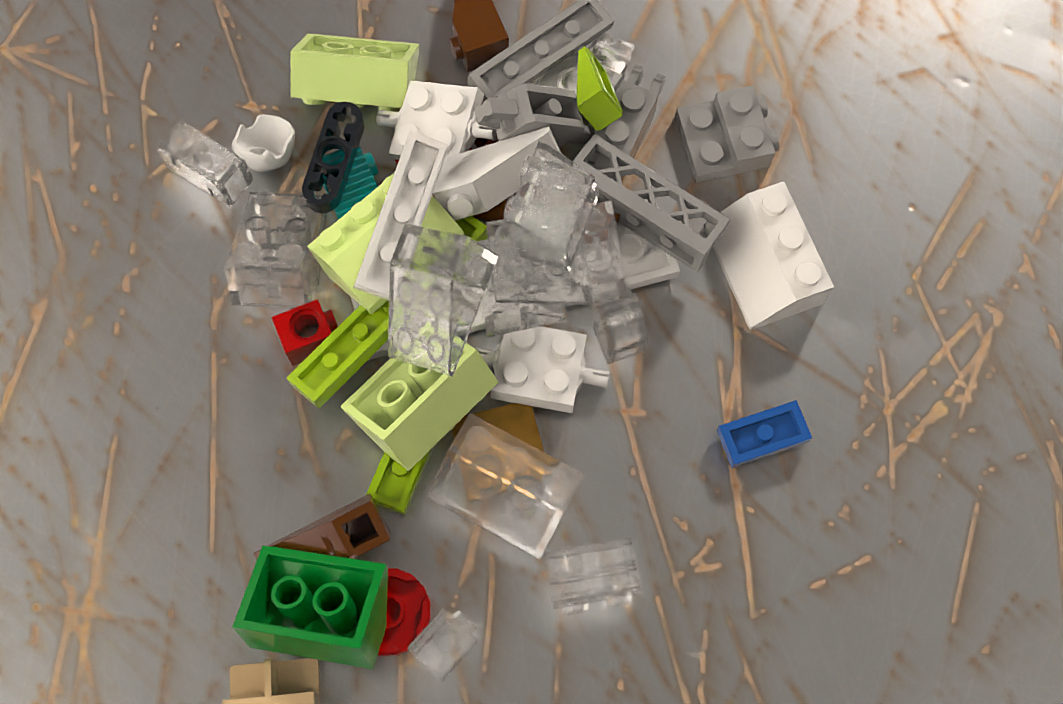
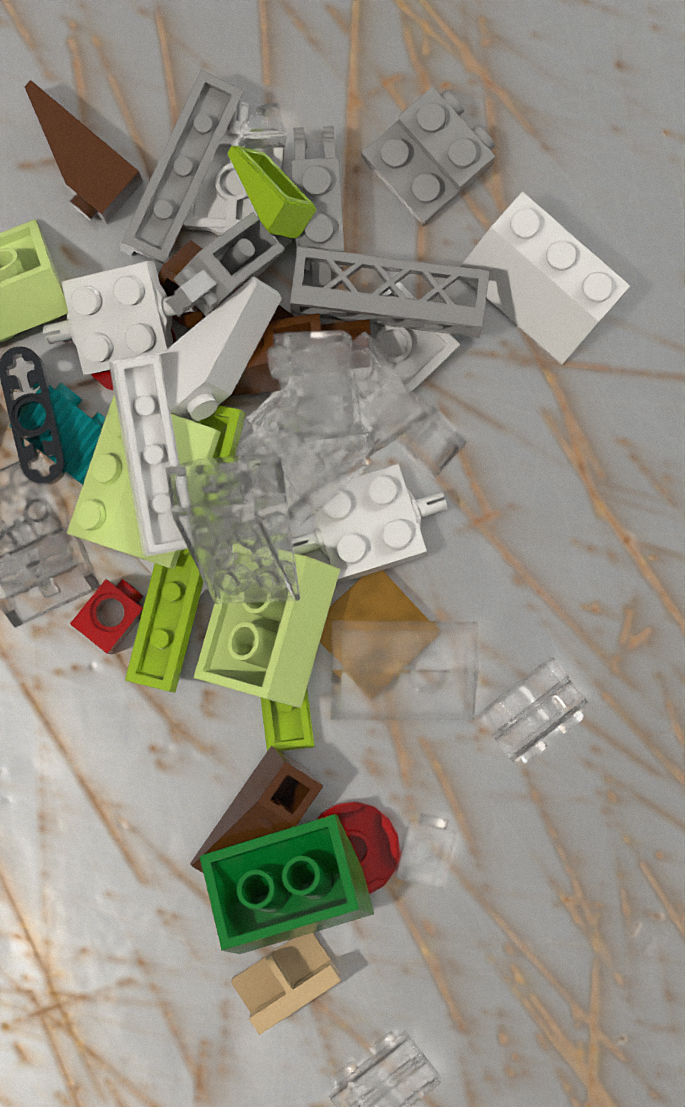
camera: 25 degrees left, 15 degrees up
blue plate [716,400,813,468] -> none

